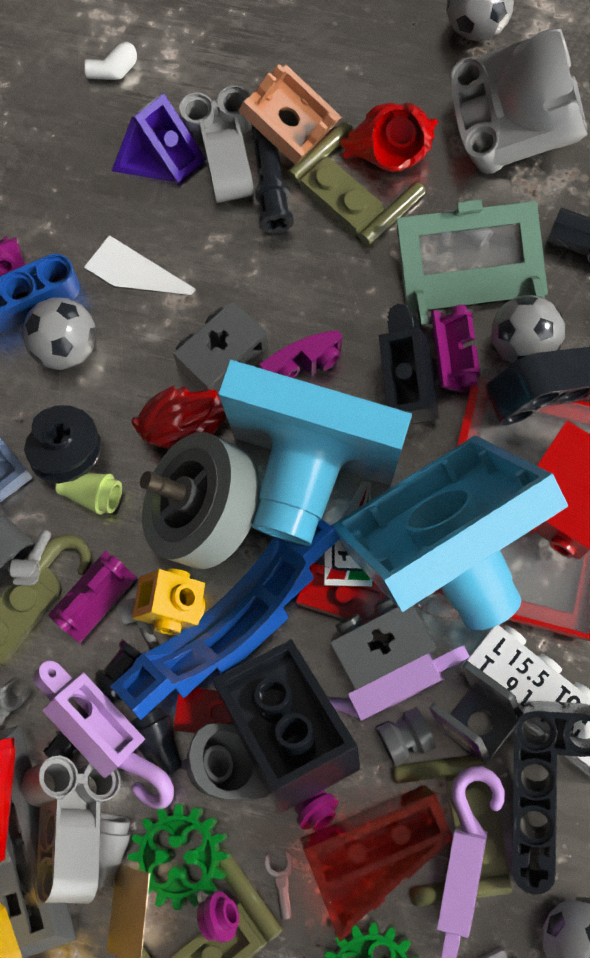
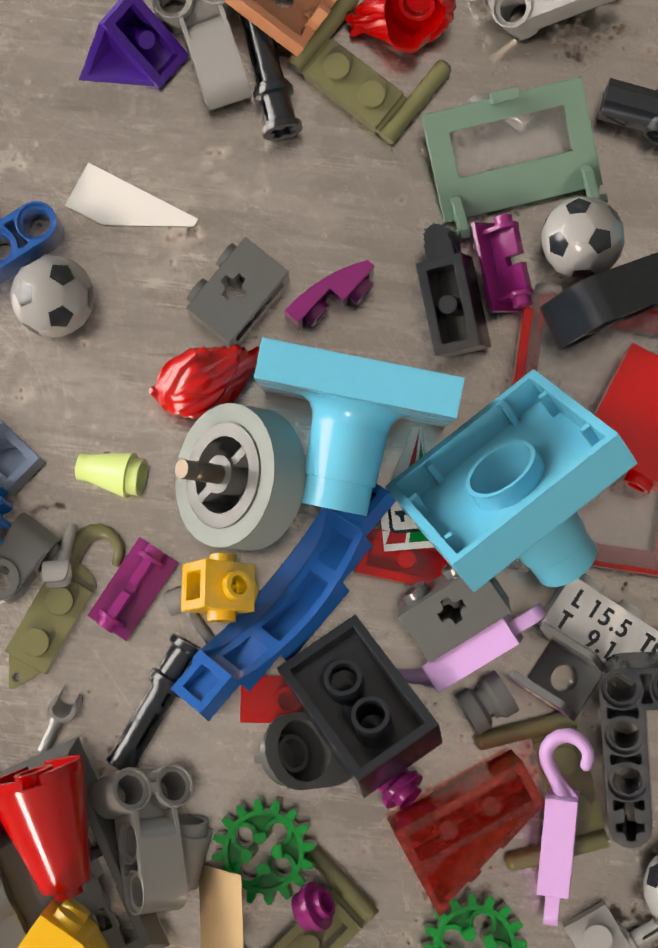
camera: 10 degrees left, 10 degrees up
black piece [24,405,101,484] -> none
lavender piece [33,661,174,809] -> none
black cone [130,707,181,775] -> none
light grey hand [265,850,293,920] -> none

